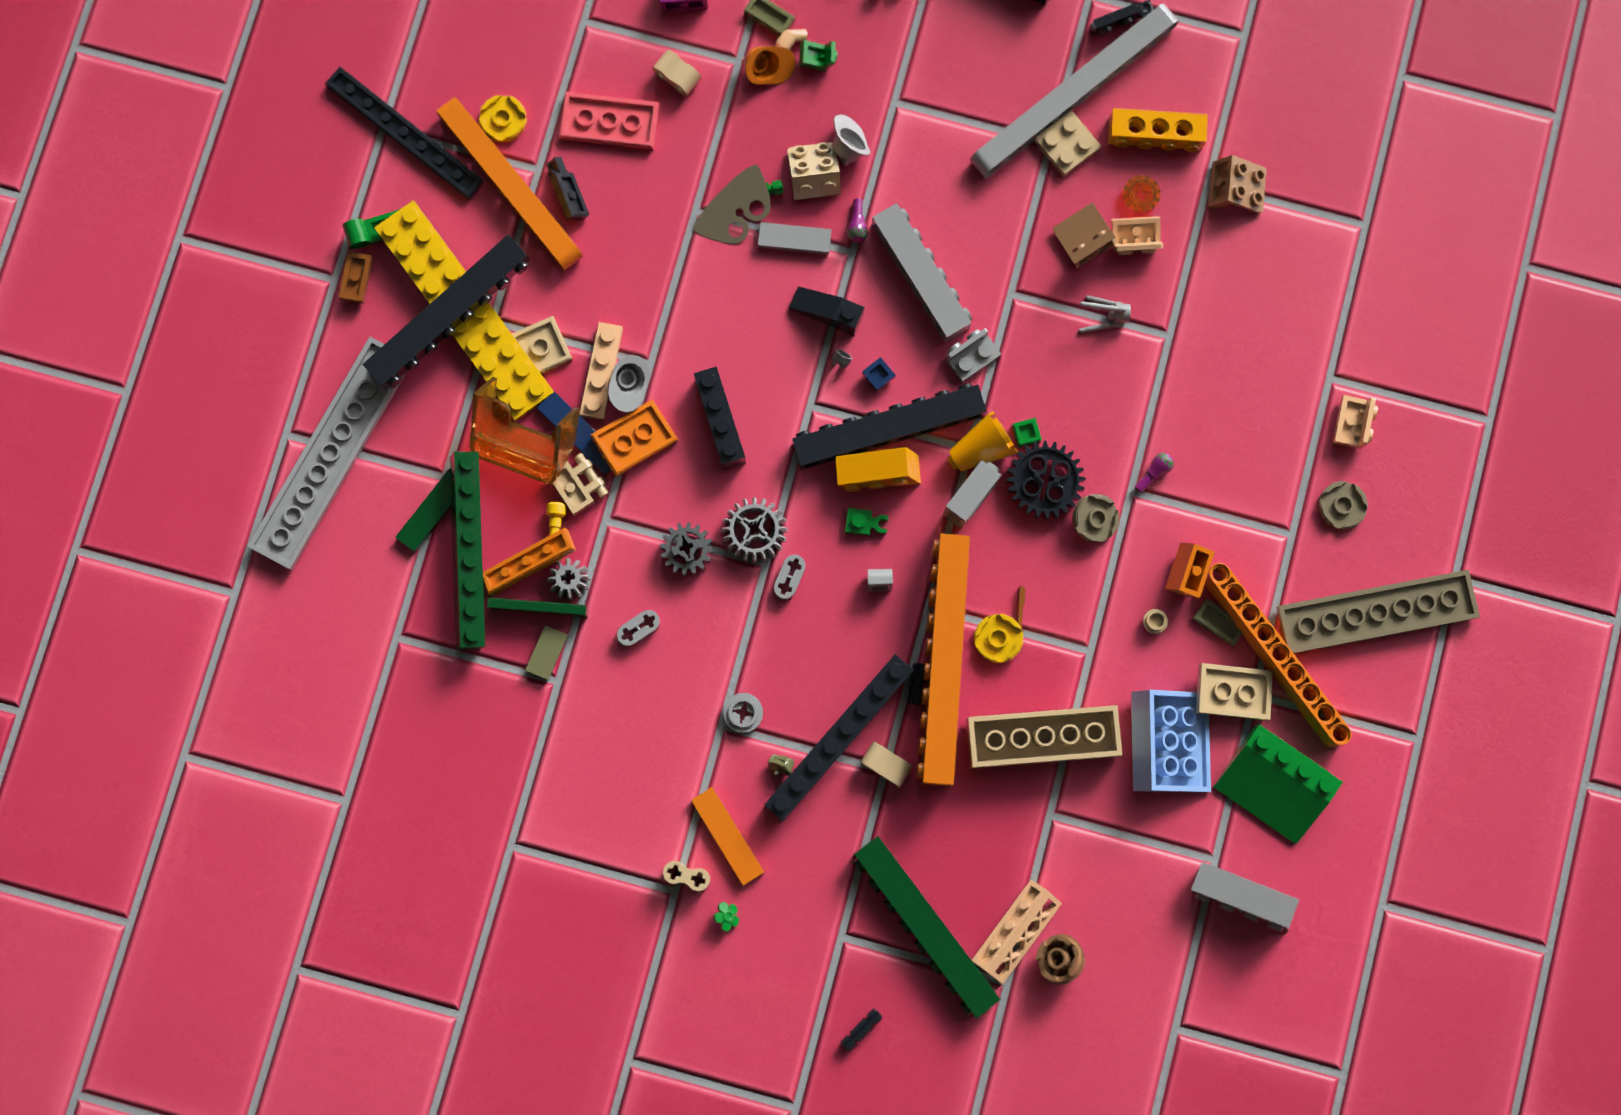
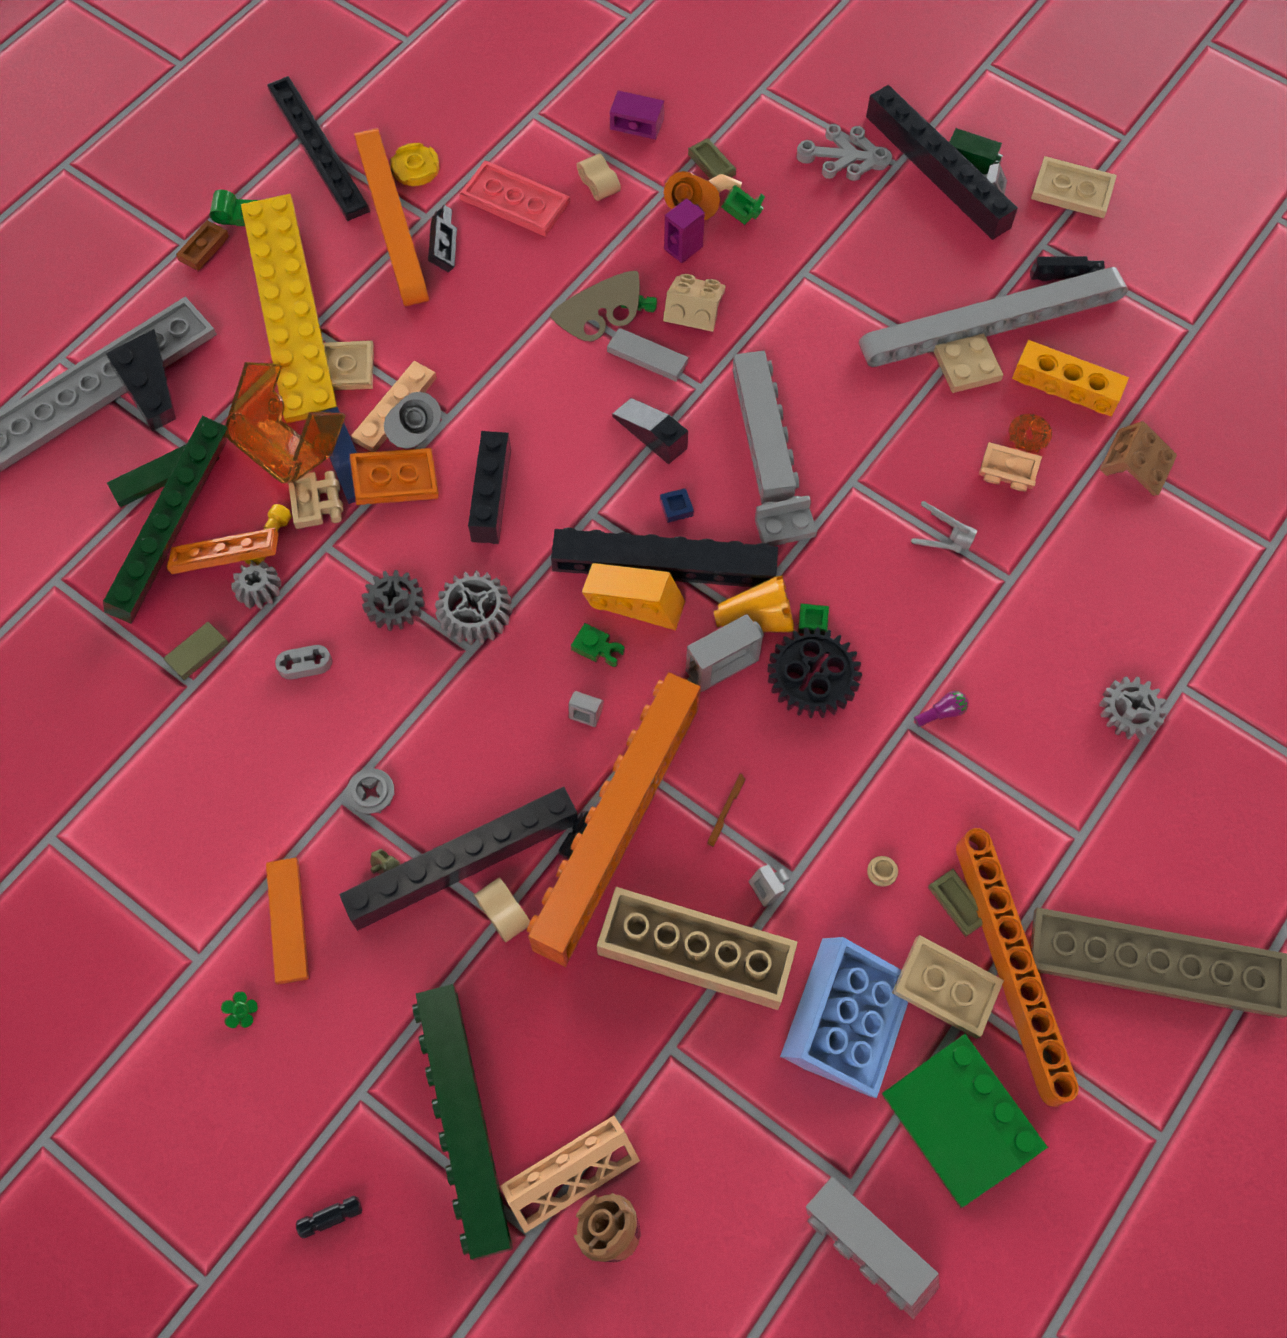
camera: 25 degrees right, 15 degrees down
black brick [362,235,530,390] -> none
dark green tile [487,598,589,618] -> none
tan axle [663,861,711,891] -> none
light grey beam [774,554,806,600] -> none
dark grey hinge [831,349,853,370] -> none
light grey piece [832,115,870,166] -> none
magenta piece [847,198,868,243] -> none
yellow tile [974,614,1023,663] -> none
medium nougat bracket [1053,203,1118,268] -> none
dark tan tile [1072,494,1119,543] -> none
orange brick [1165,543,1215,598] -> none
dark tan tile [1318,481,1368,530] -> none
light nougat bracket [1332,395,1378,449] -> none
none -> black wedge [106,329,176,431]
none -> magenta brick [664,198,705,263]
none -> light grey tile [748,864,790,907]
none -> light grey gear [1099,677,1167,740]

